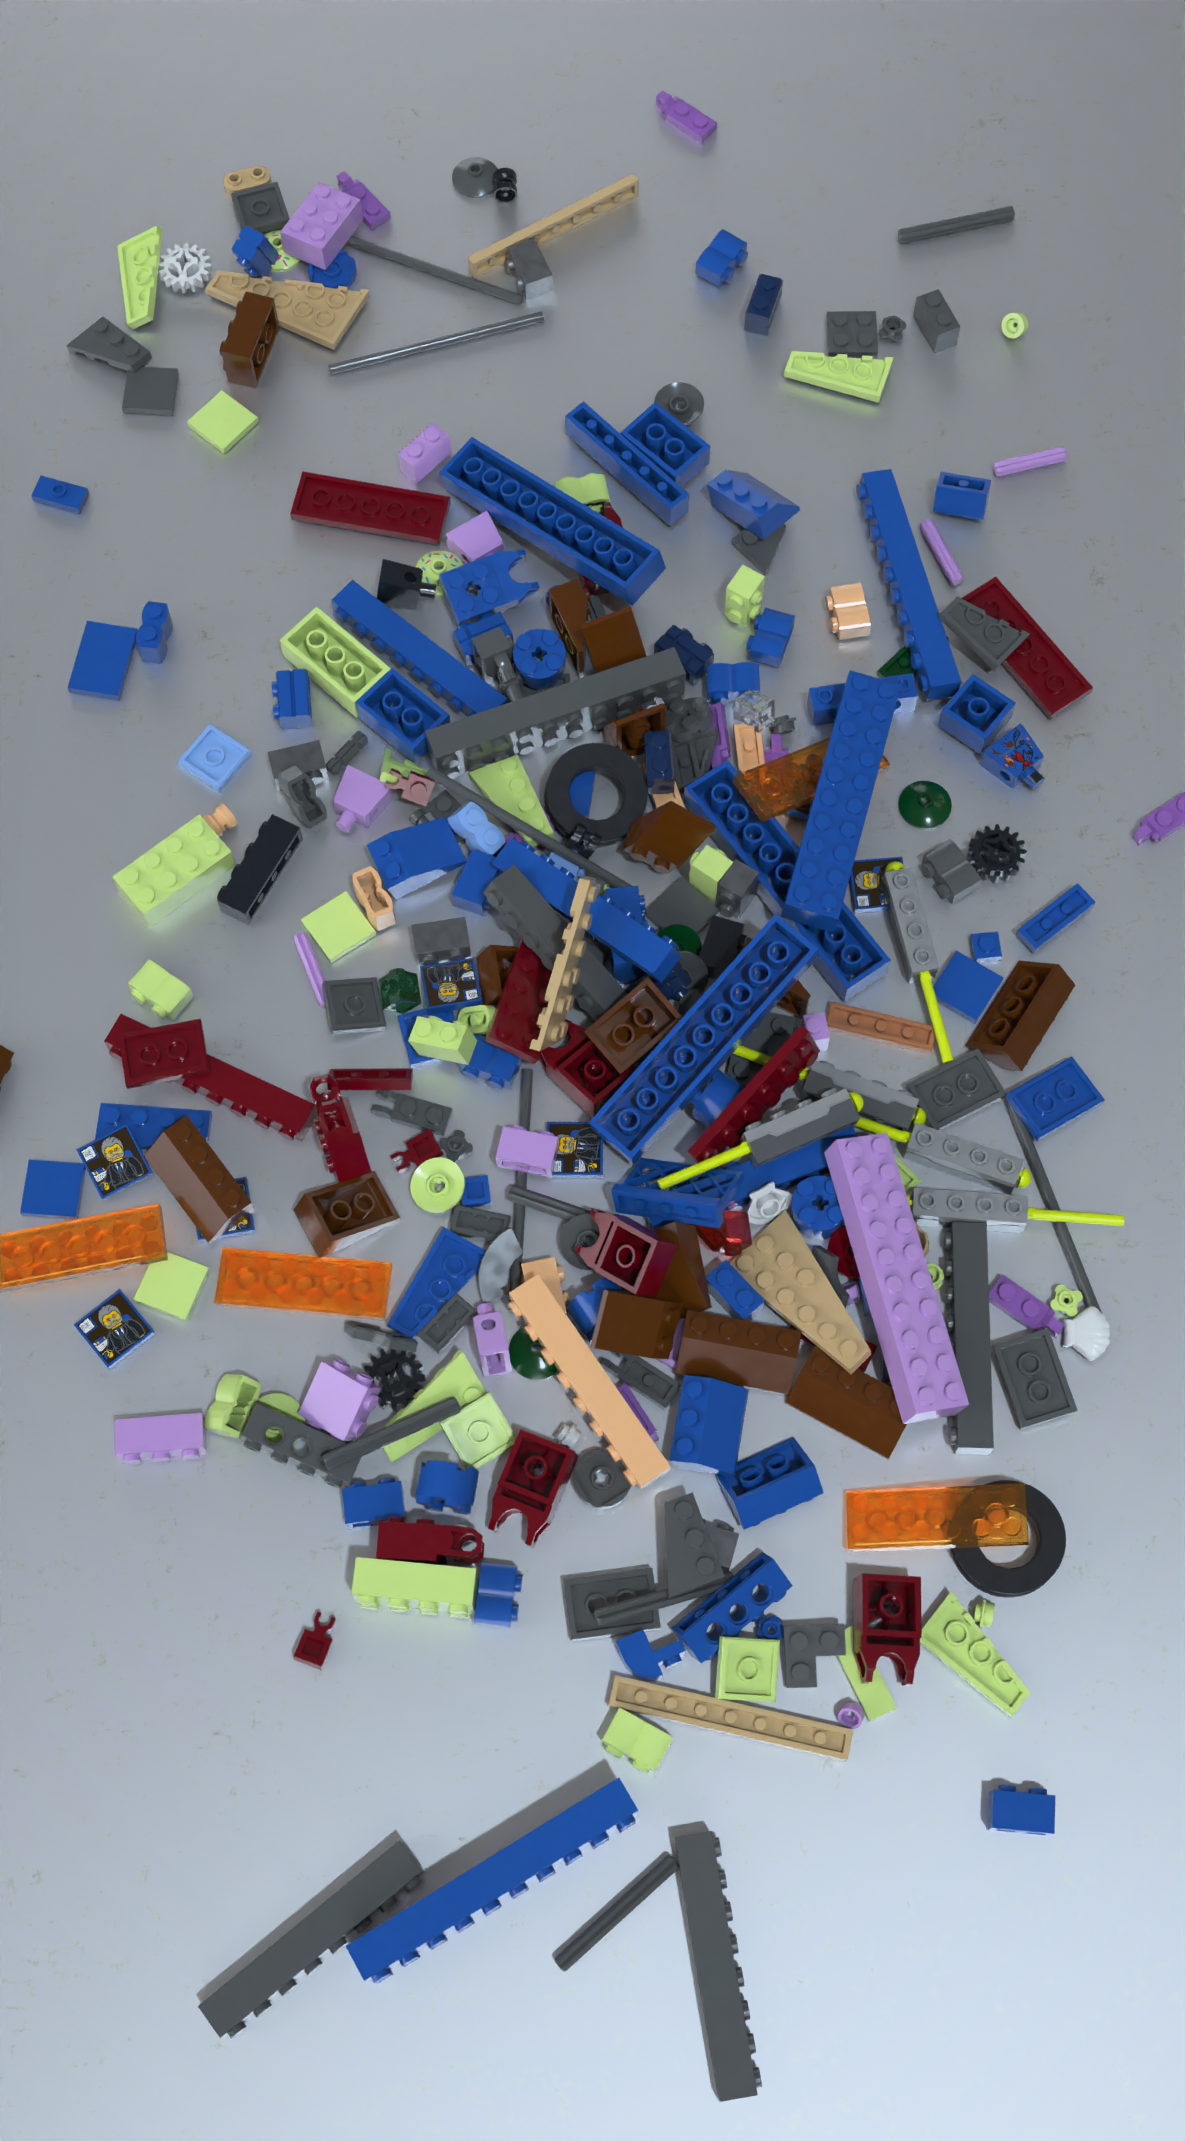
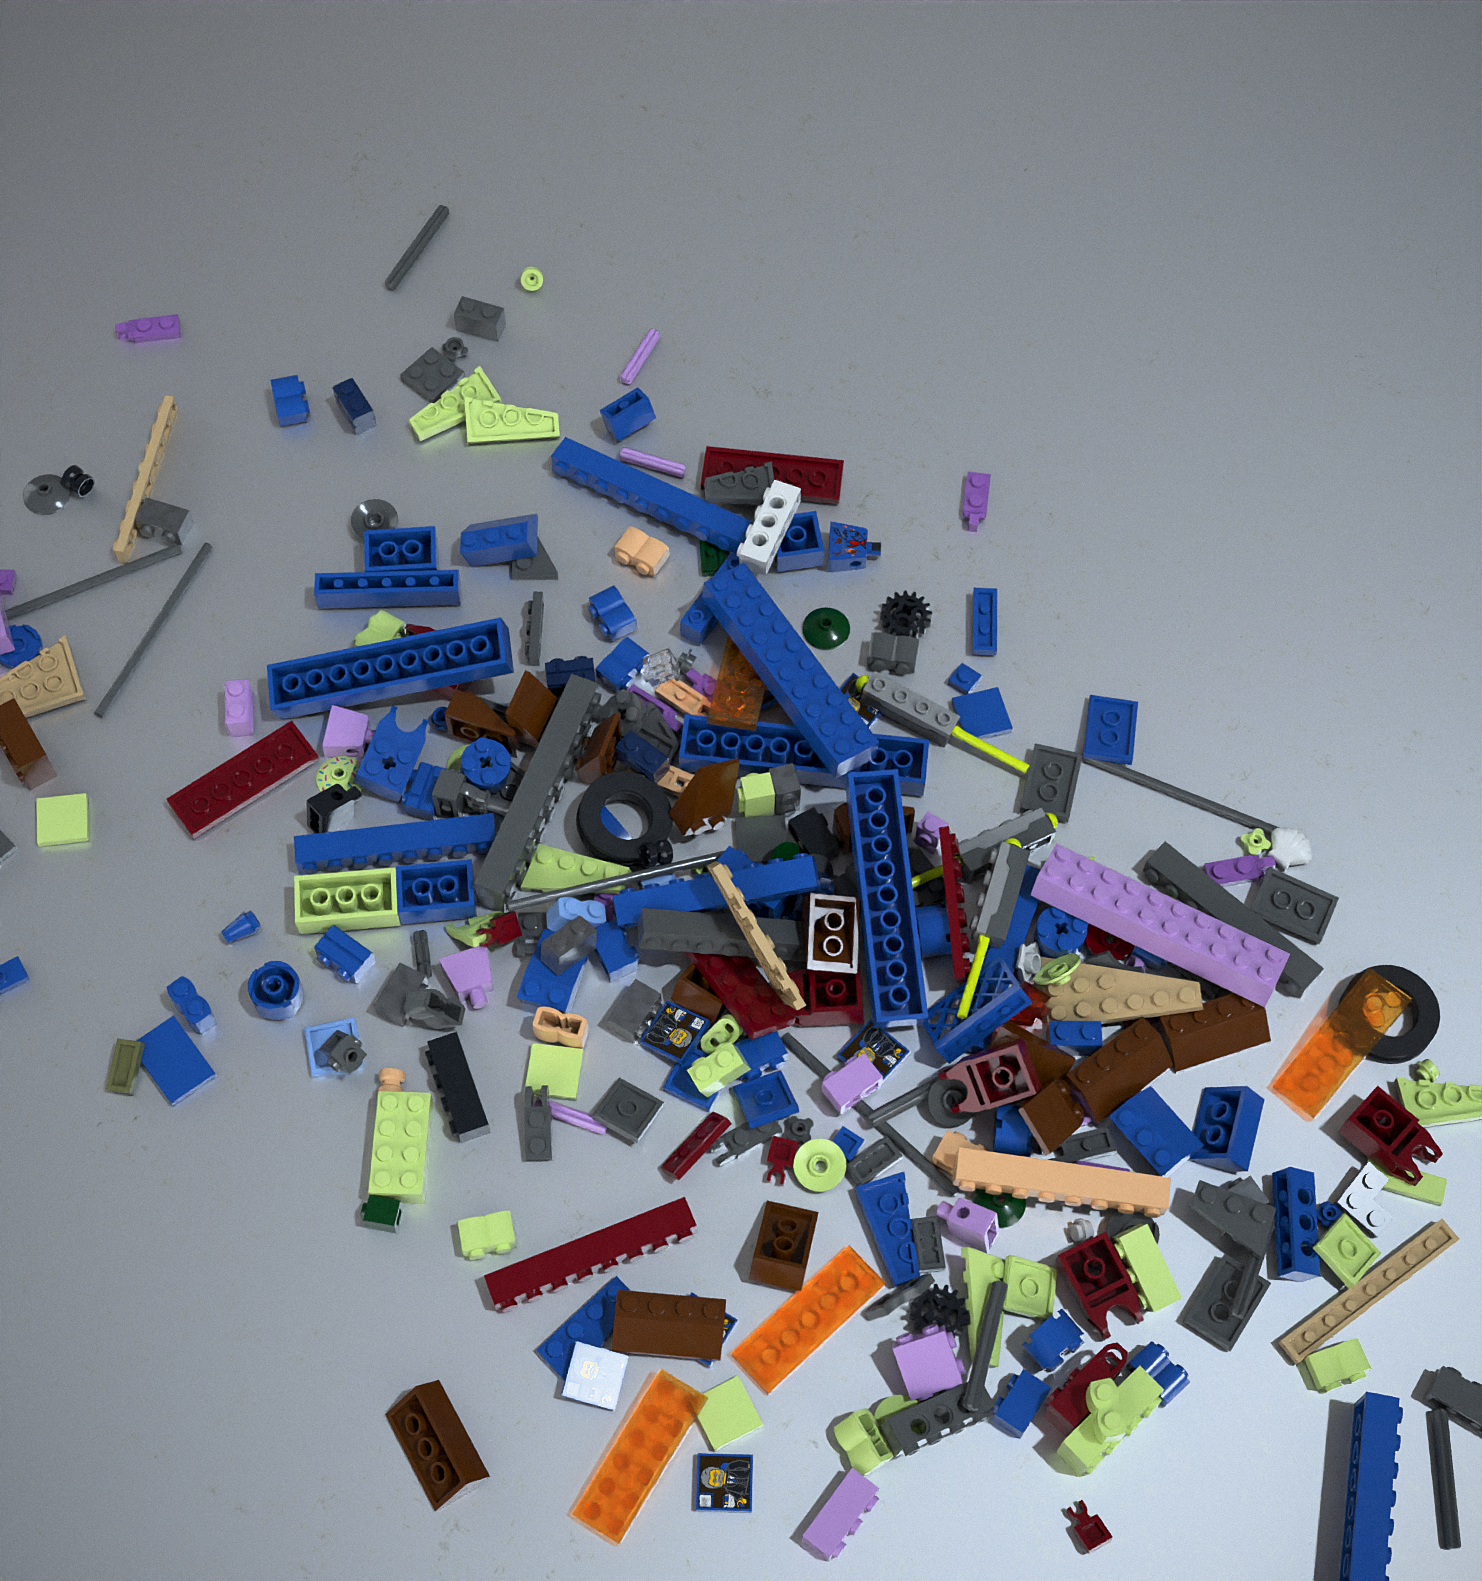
camera: 50 degrees left, 5 degrees down
blue tile [20,1160,86,1220] -> none
dark red tile [118,1018,210,1089] -> none
dark red brick [310,1074,372,1183] -> none
clear green brick [379,968,422,1014] -> none
tile [478,1227,523,1303] -> none
blue brick [616,1629,686,1681] -> none
yellowish green brick [724,564,765,626] -> none
nougat tile [826,1001,936,1055] -> none
lavender hinge [838,1701,864,1729] -> none
light grey piece [853,1116,1032,1195] -> none
light grey piece [906,1188,1124,1233] -> none
reddish brown slope [965,960,1075,1071] -> none
none -> olive tile [106,1038,145,1095]
none -> blue cone [221,910,261,943]
none -> blue brick [248,961,304,1020]
none -> dark grey brick [320,1030,367,1074]
none -> dark green brick [360,1195,404,1233]
none -> yellowish green wing [464,397,560,444]
none -> dark grey hinge [524,1085,553,1161]
none -> dark grey plate [525,591,544,666]
none -> flat silver brick [541,915,597,976]
none -> blue tile [732,1070,799,1129]
none -> white brick [737,480,801,576]
none -> yellowish green dish [1034,953,1081,985]
none -> yellowish green brick [1086,1378,1127,1444]
none -> yellowish green brick [1112,1223,1182,1313]

